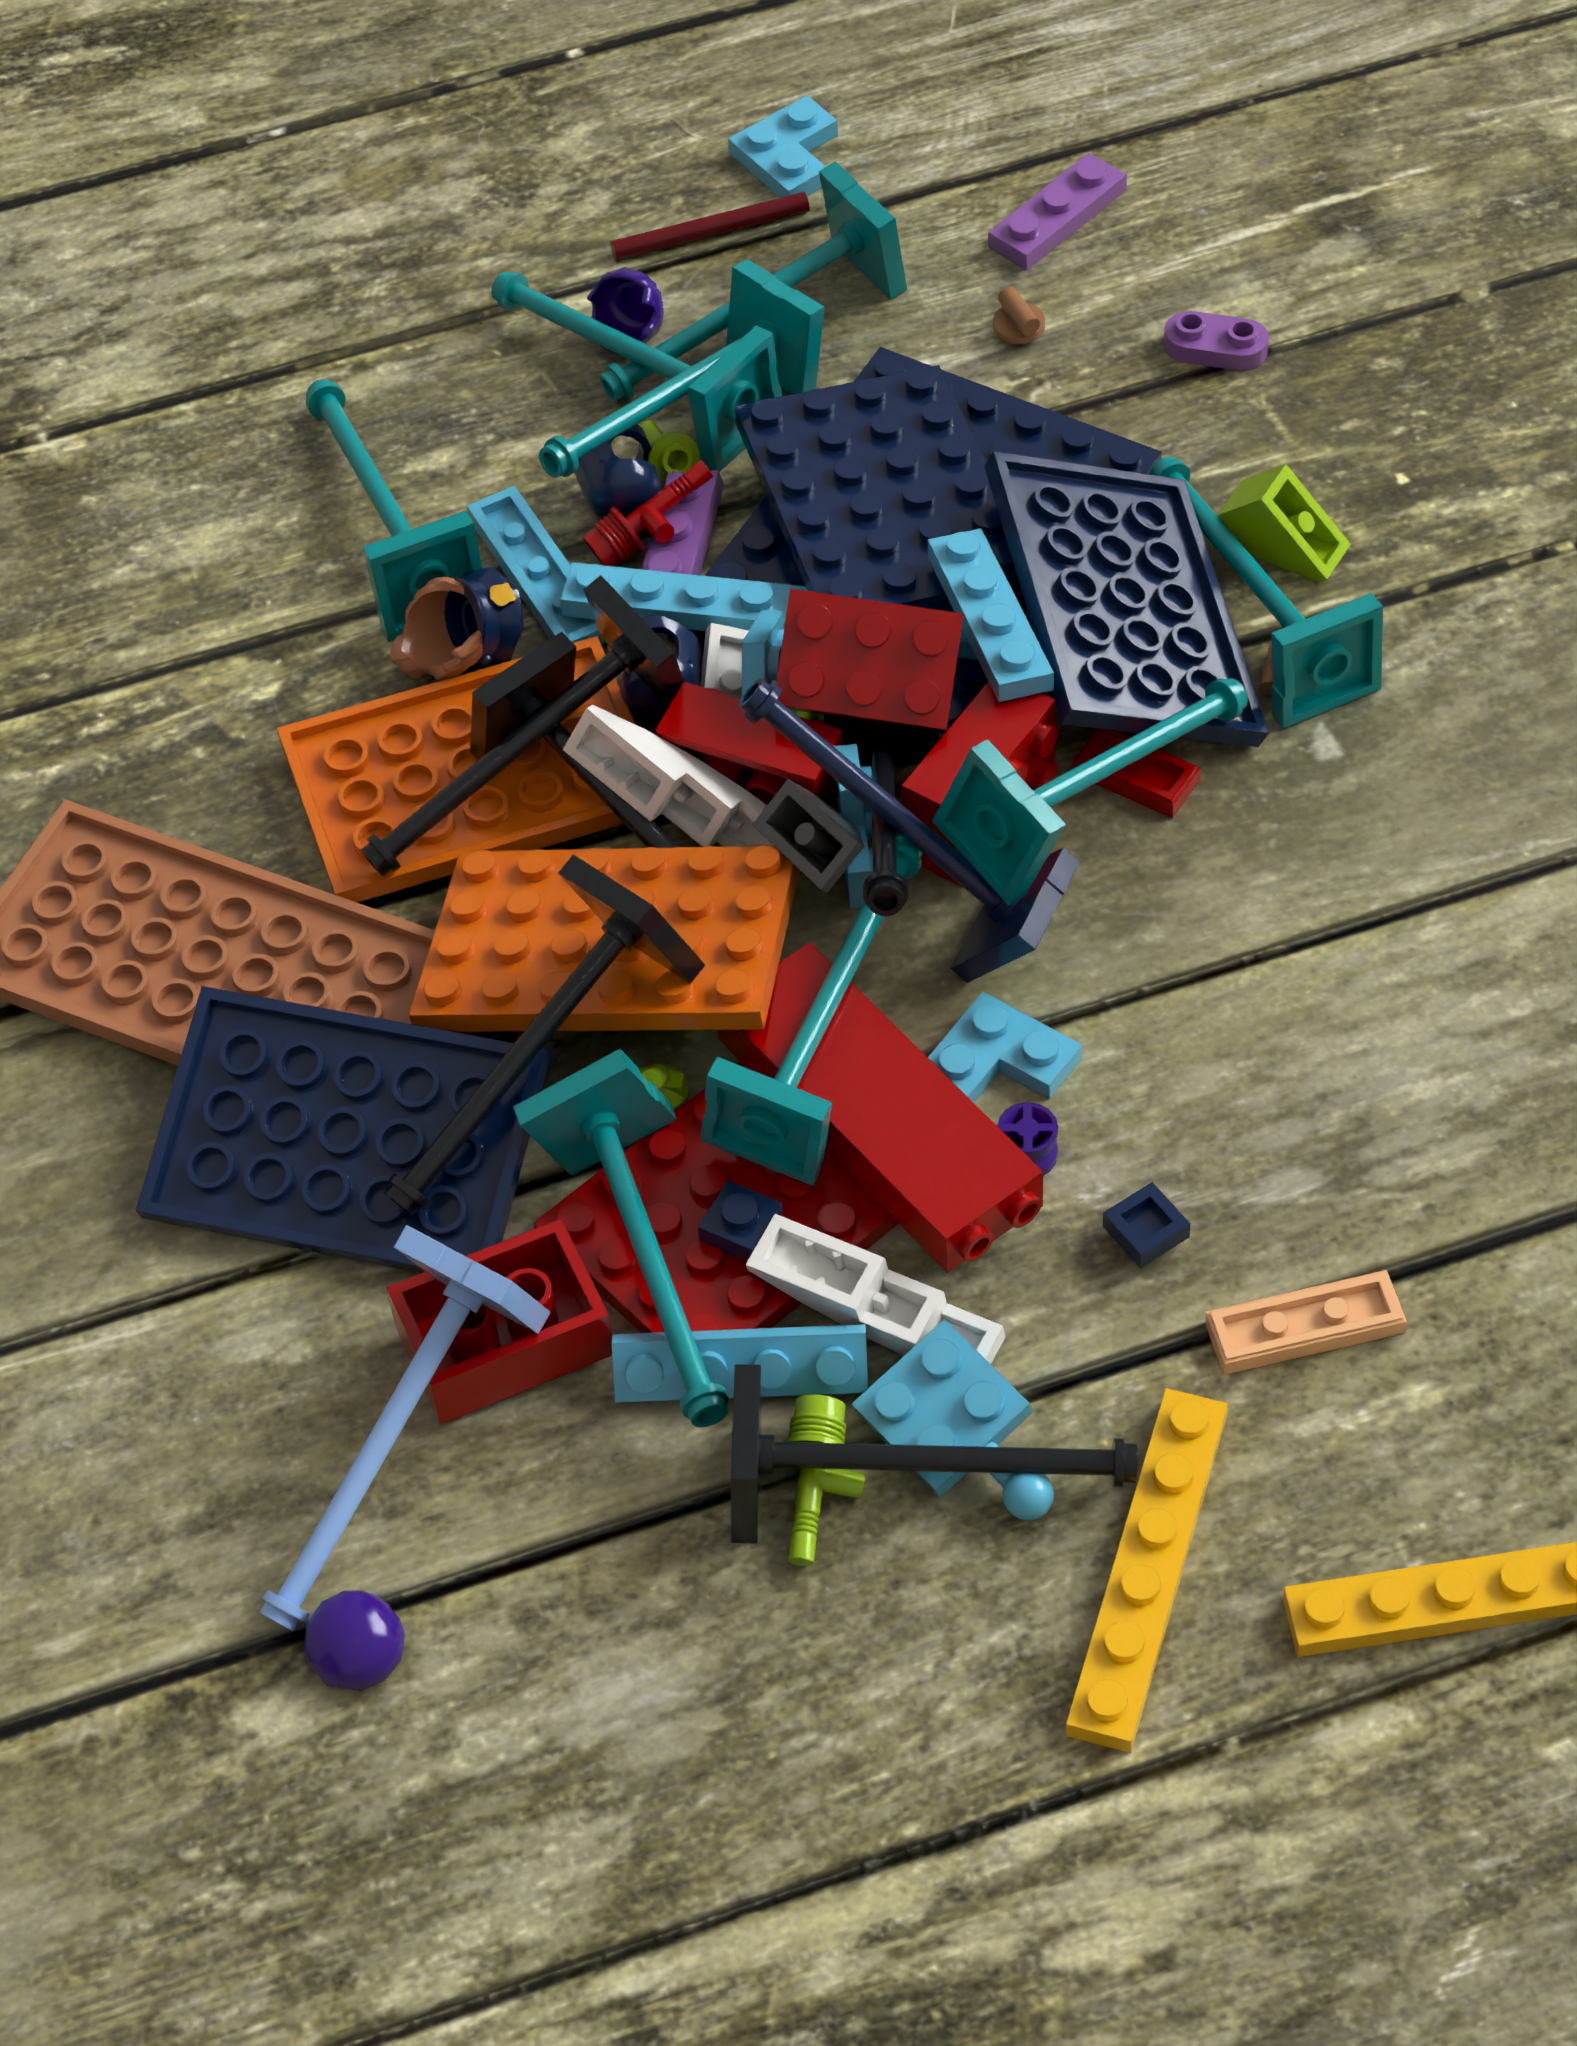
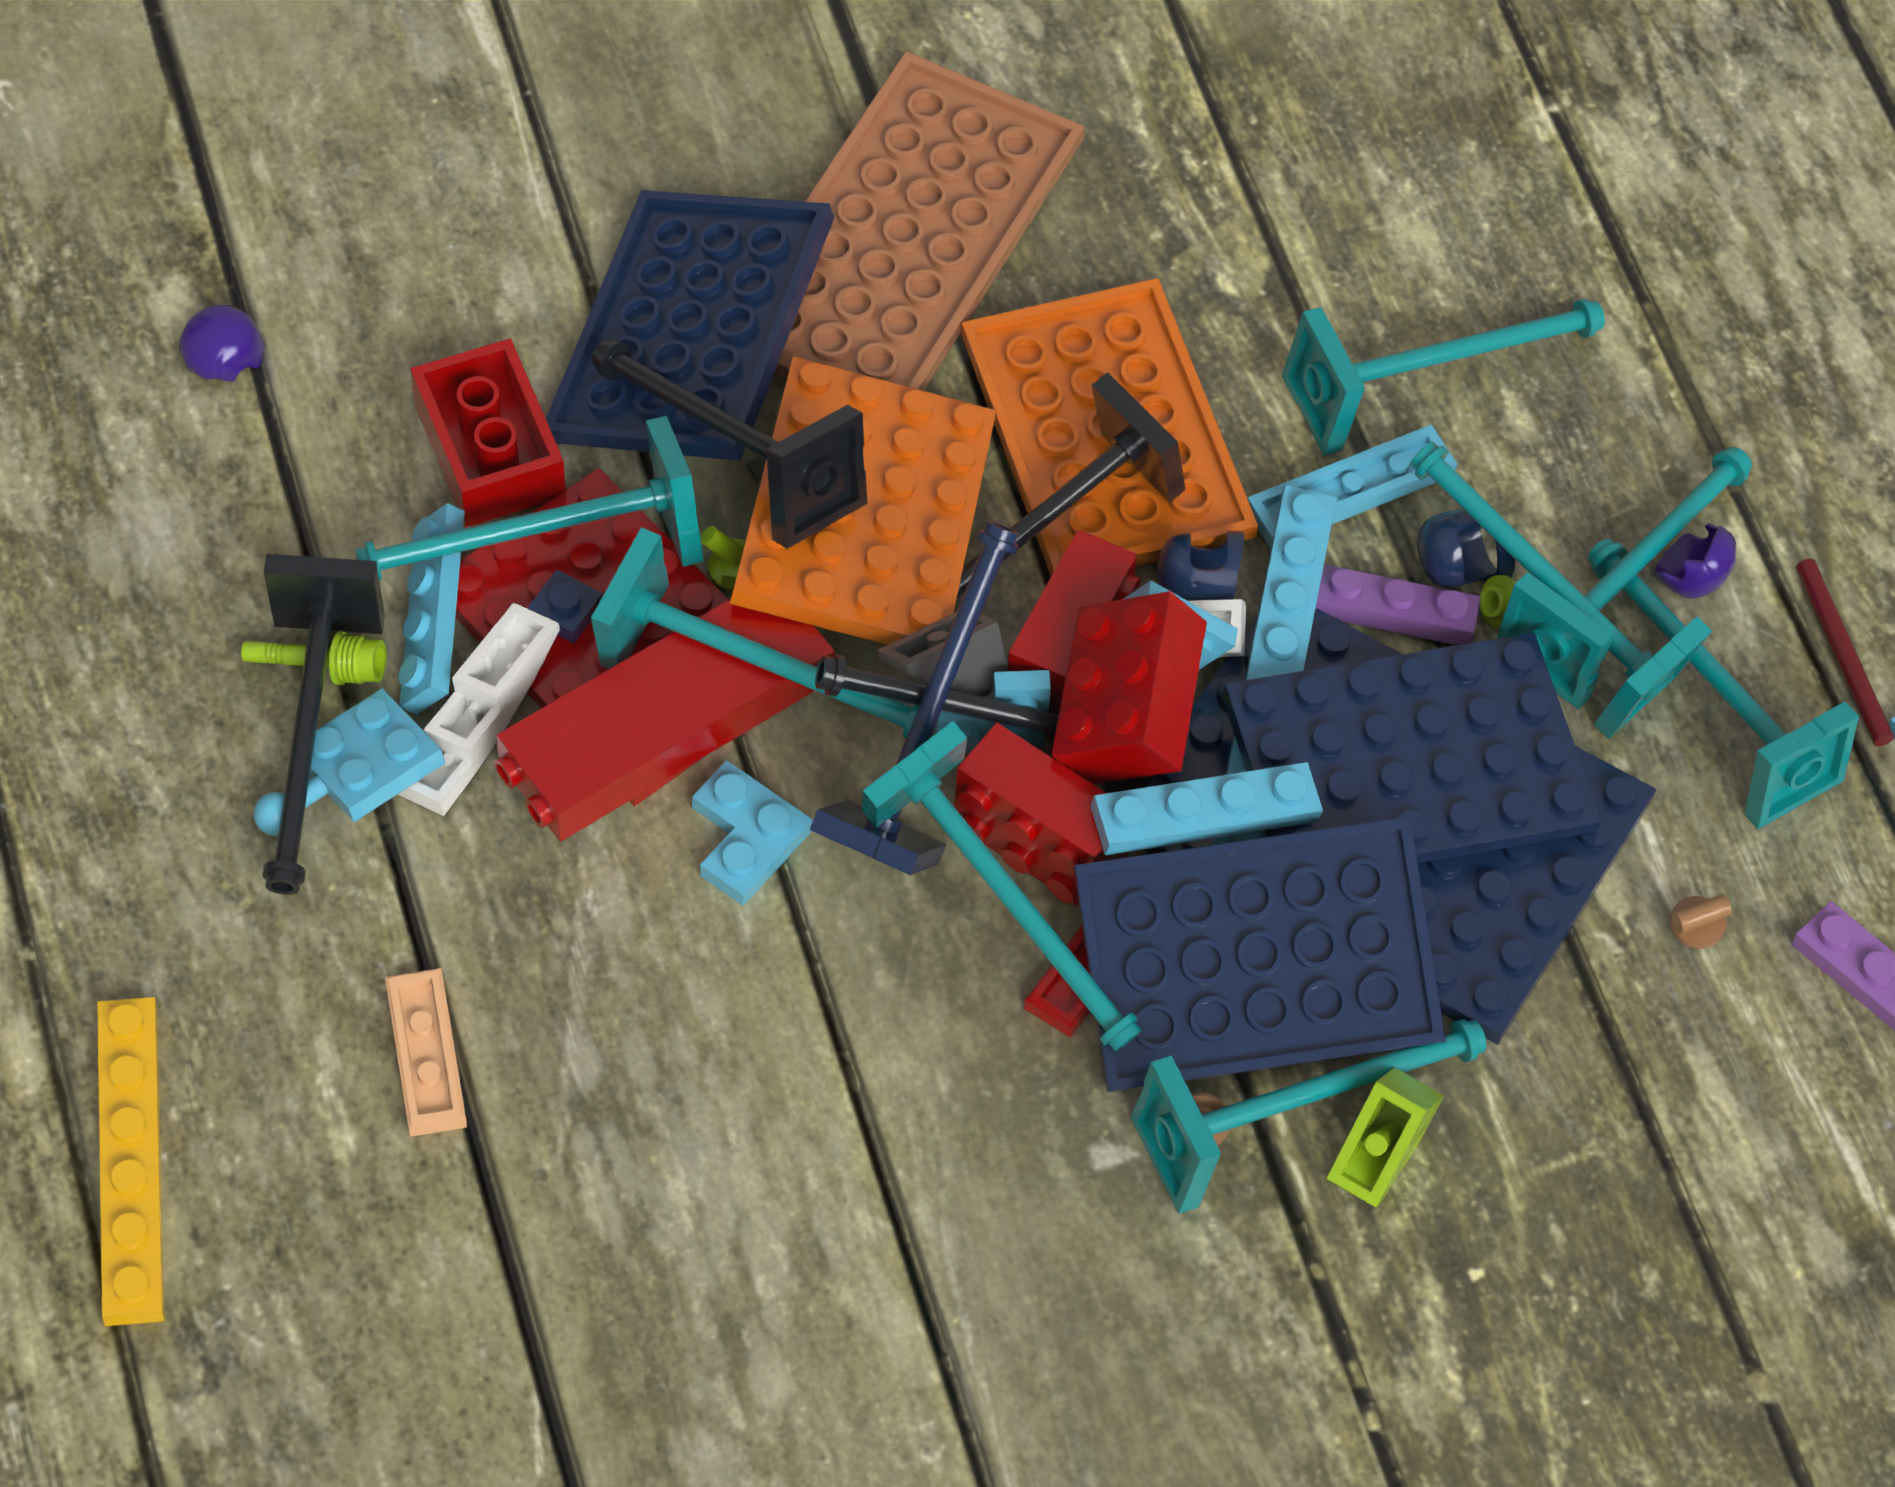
camera: 85 degrees right, 5 degrees up
light blue tile [260,1225,551,1631] -> none
black tile [360,575,684,877] -> none
piece [390,566,524,681] -> none
white slope [563,704,774,847] -> none
red piece [582,460,714,567] -> none
dark purple wheel [997,1102,1058,1176] -> none
yellow plate [1066,1388,1228,1753] -> none
dark blue plate [1103,1182,1191,1268] -> none
medium lavender plate [1164,311,1269,371] -> none

